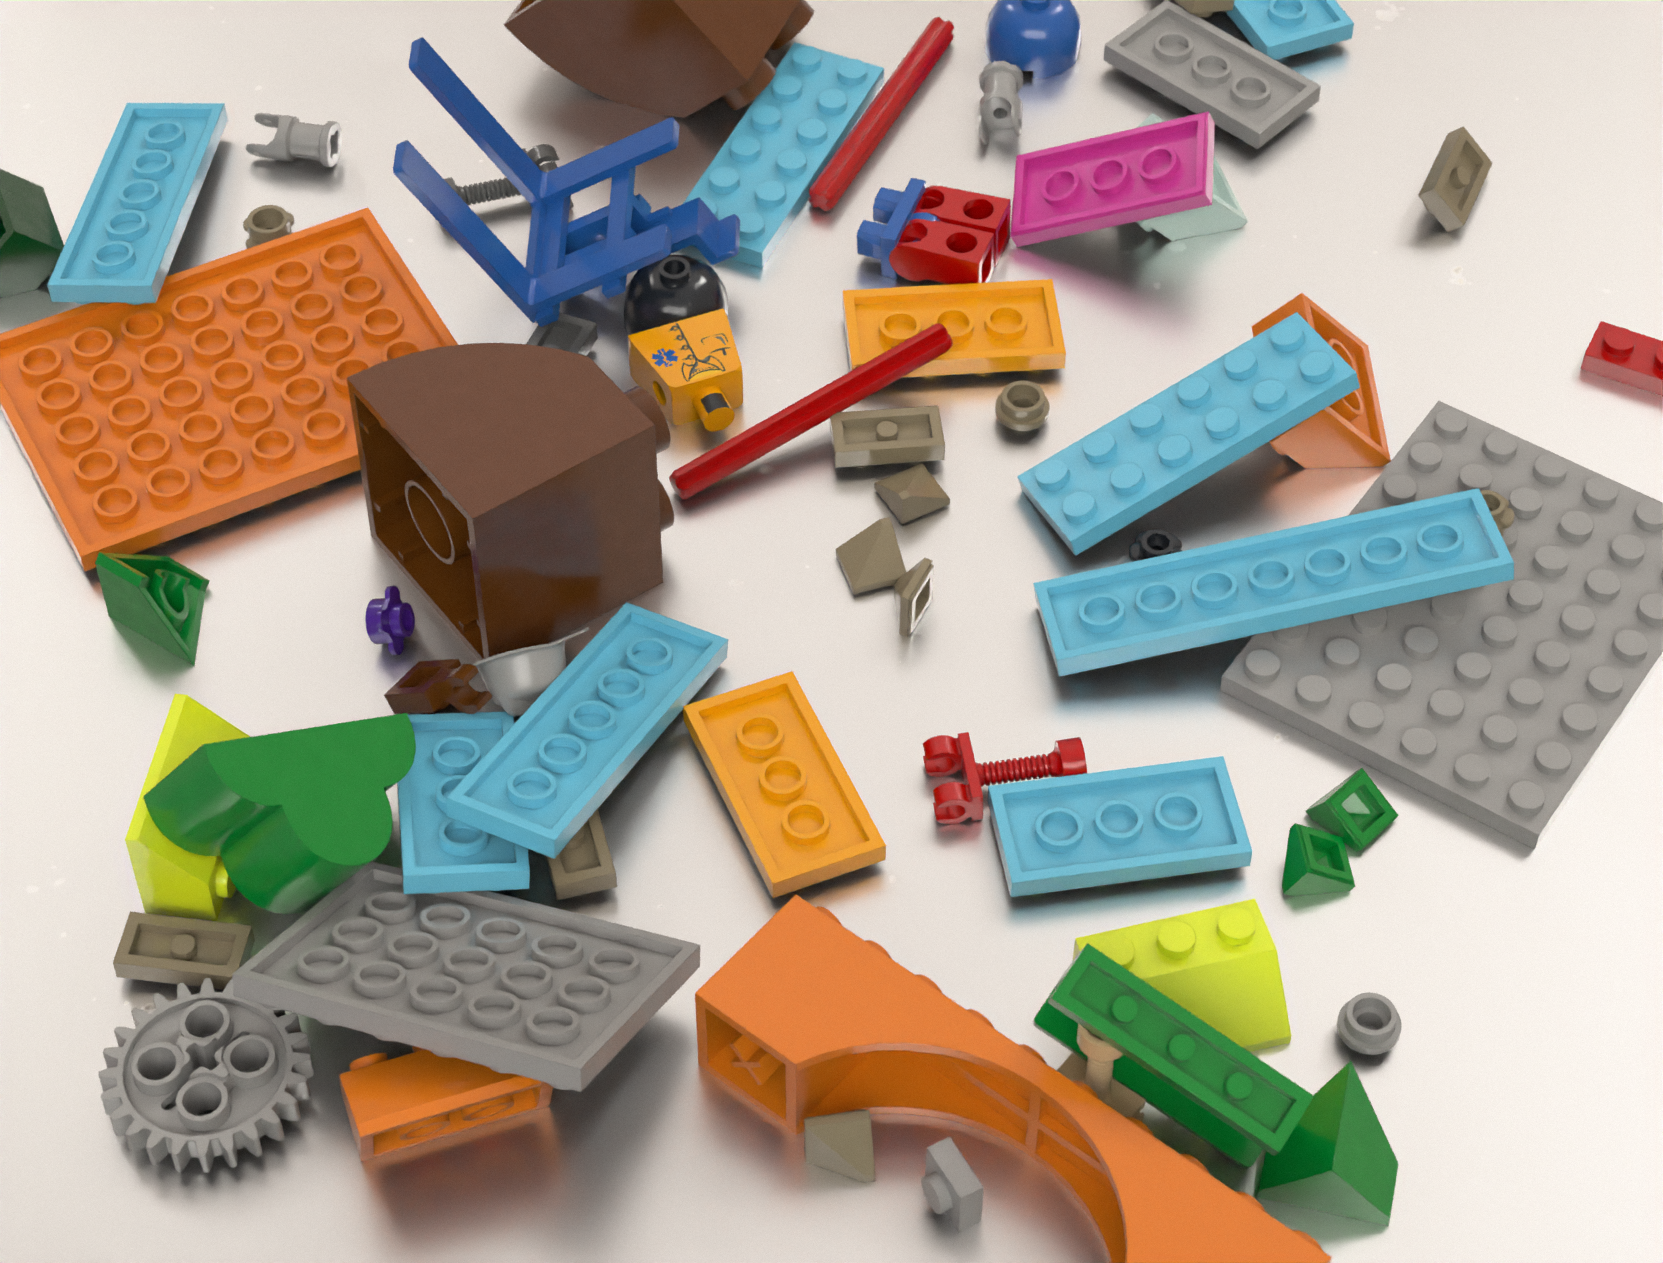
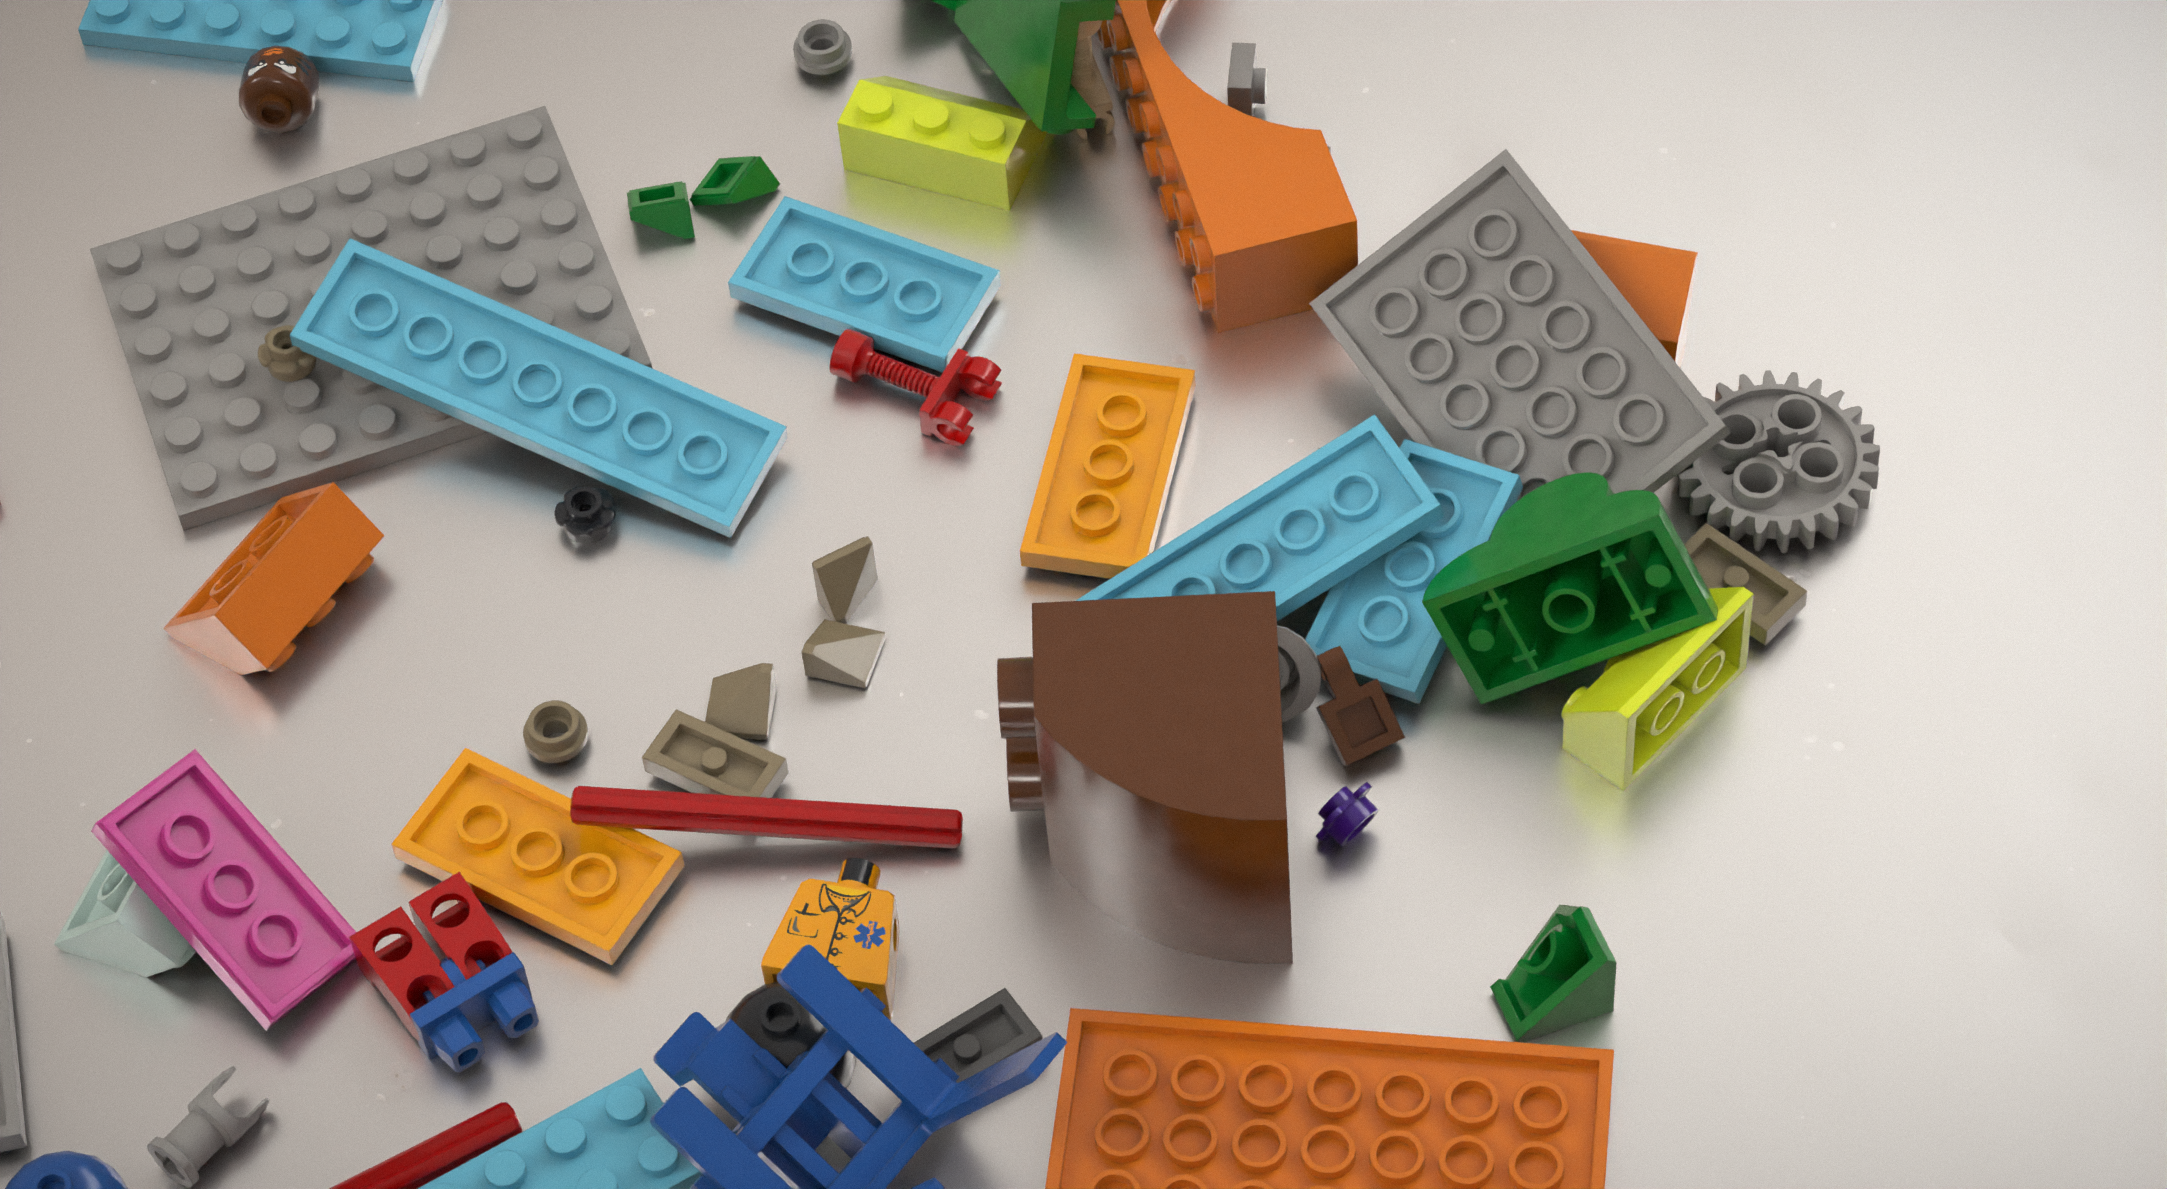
camera: 140 degrees left, 5 degrees up
medium azure plate [1017,312,1360,556] -> none

